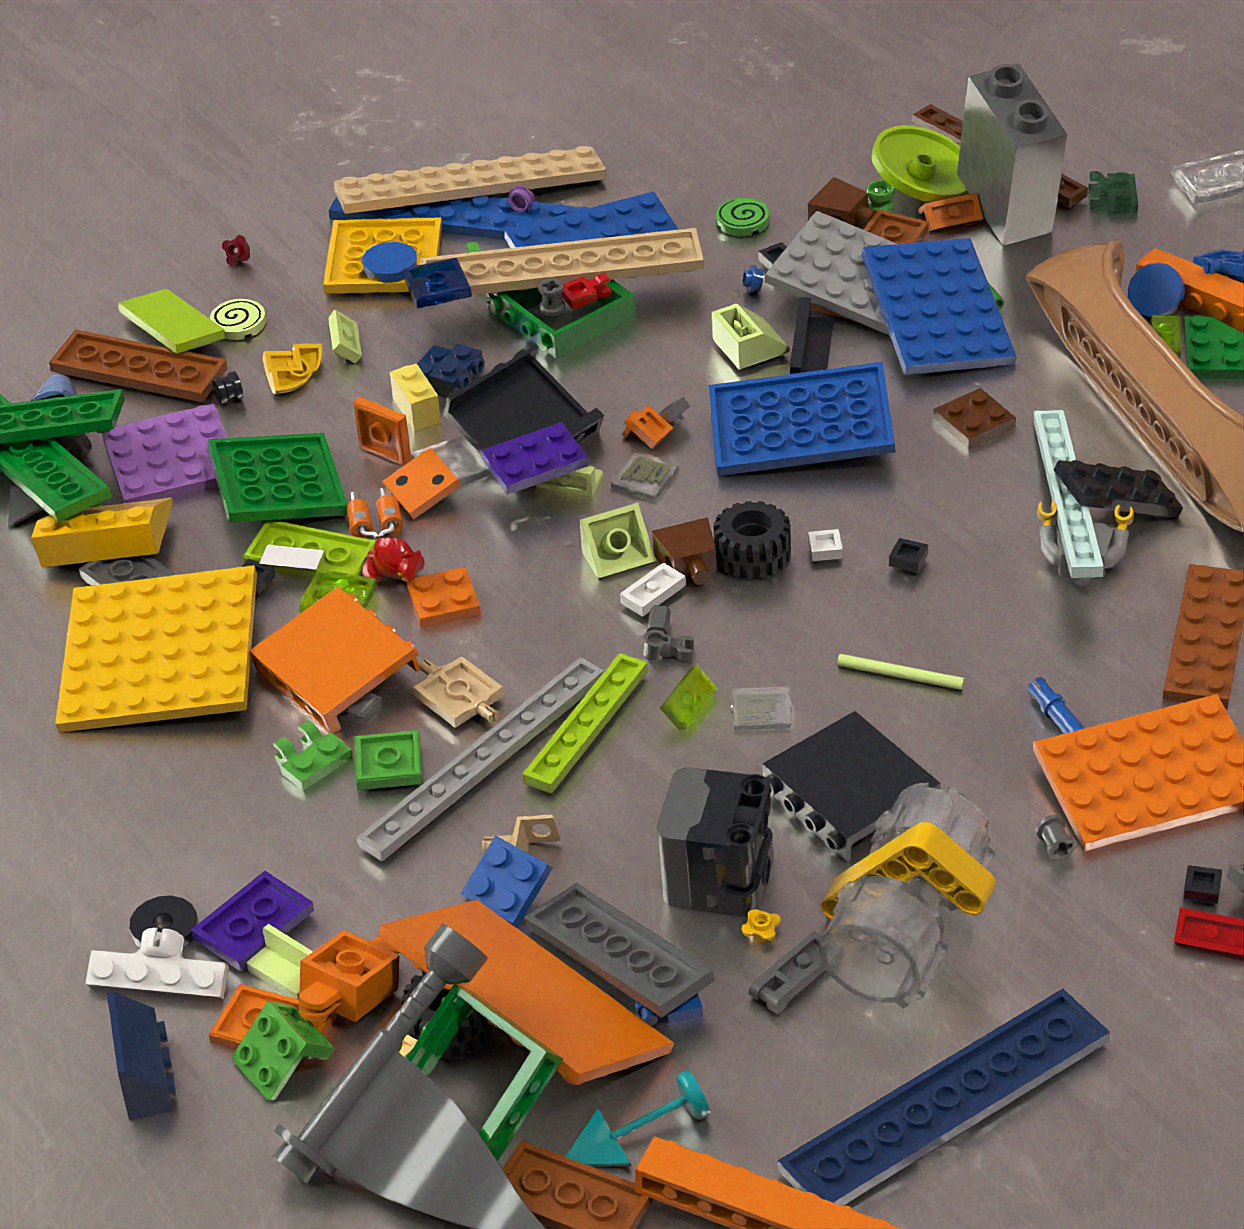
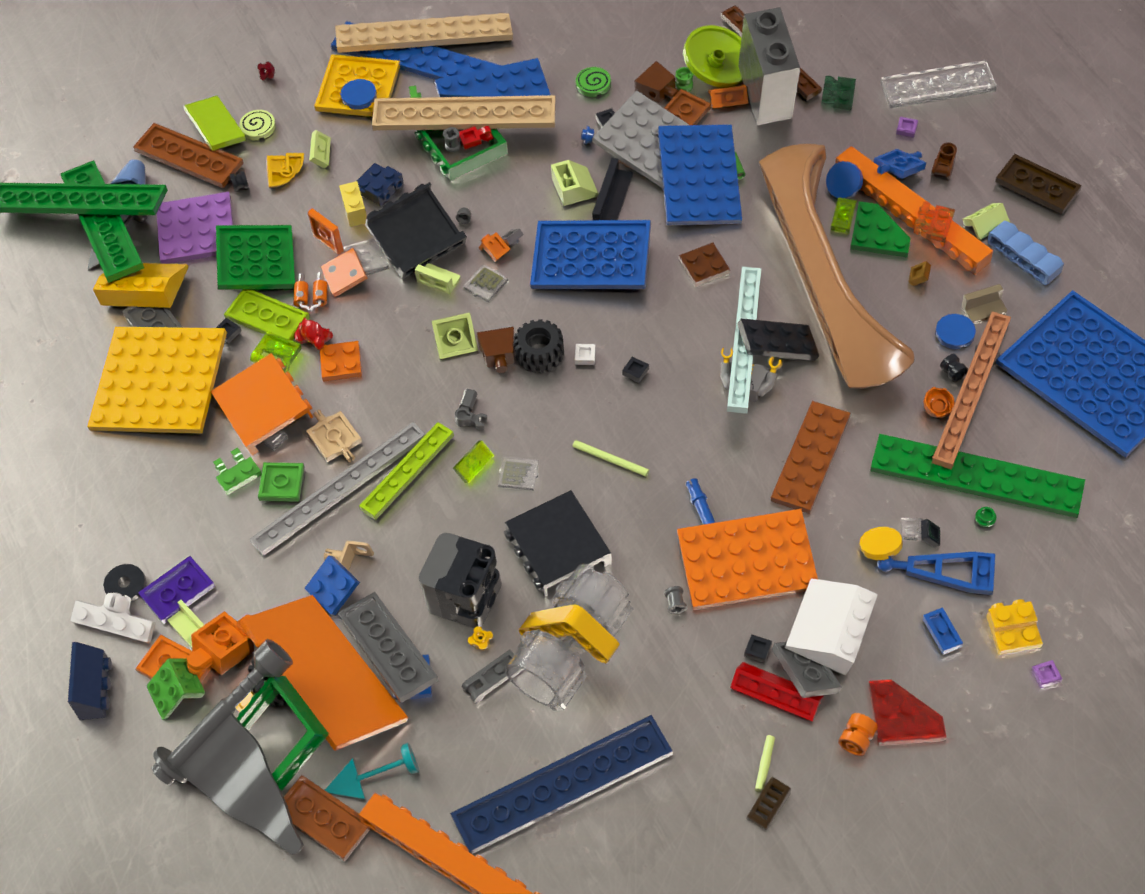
camera: 10 degrees right, 15 degrees up
white sticker [259,545,324,570] -> none
clear blue tile [402,257,472,309] -> none
dark purple plate [481,422,588,495] -> none
medium lavender plate [508,186,534,212] -> none
white plate [620,563,686,617] -> none
none -> dark grey hinge [456,207,472,224]
none -> medium lavender tile [896,117,918,138]

